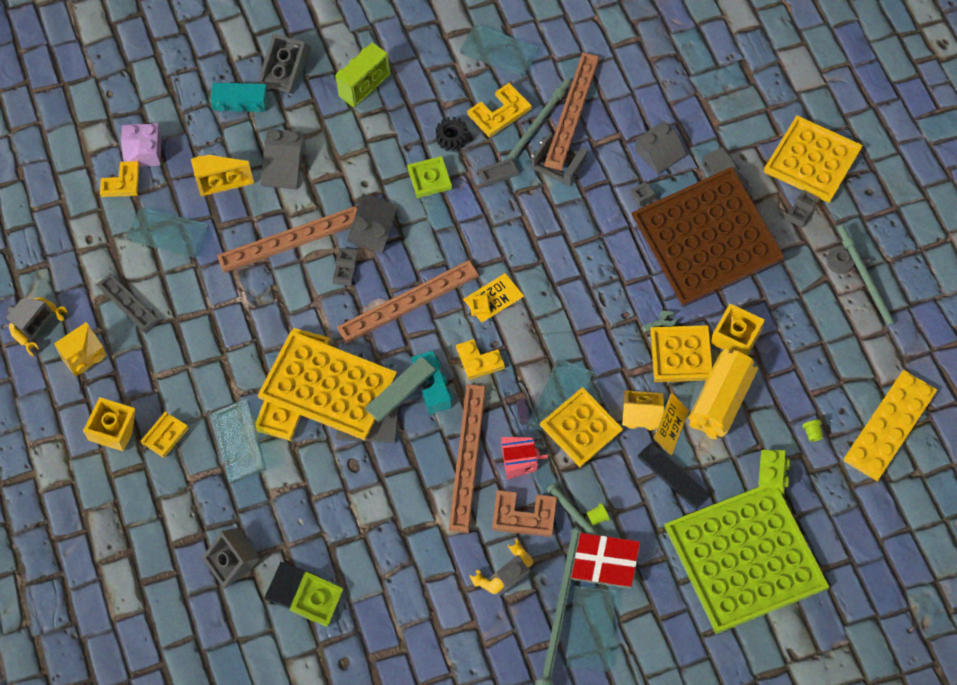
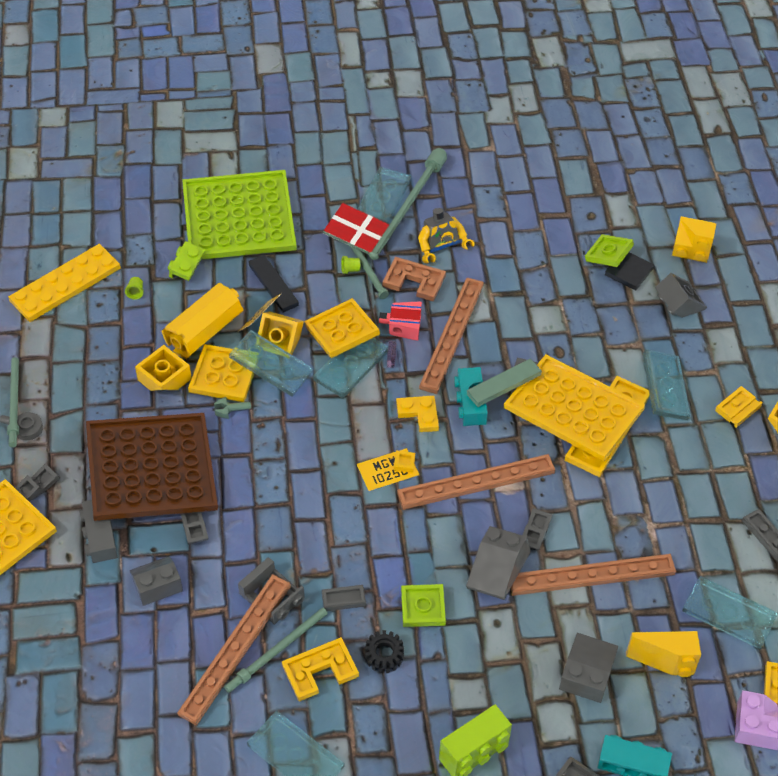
camera: 170 degrees left, 10 degrees down
none -> clear light blue tile [229,330,313,397]
none -> yellow slope [672,216,716,263]

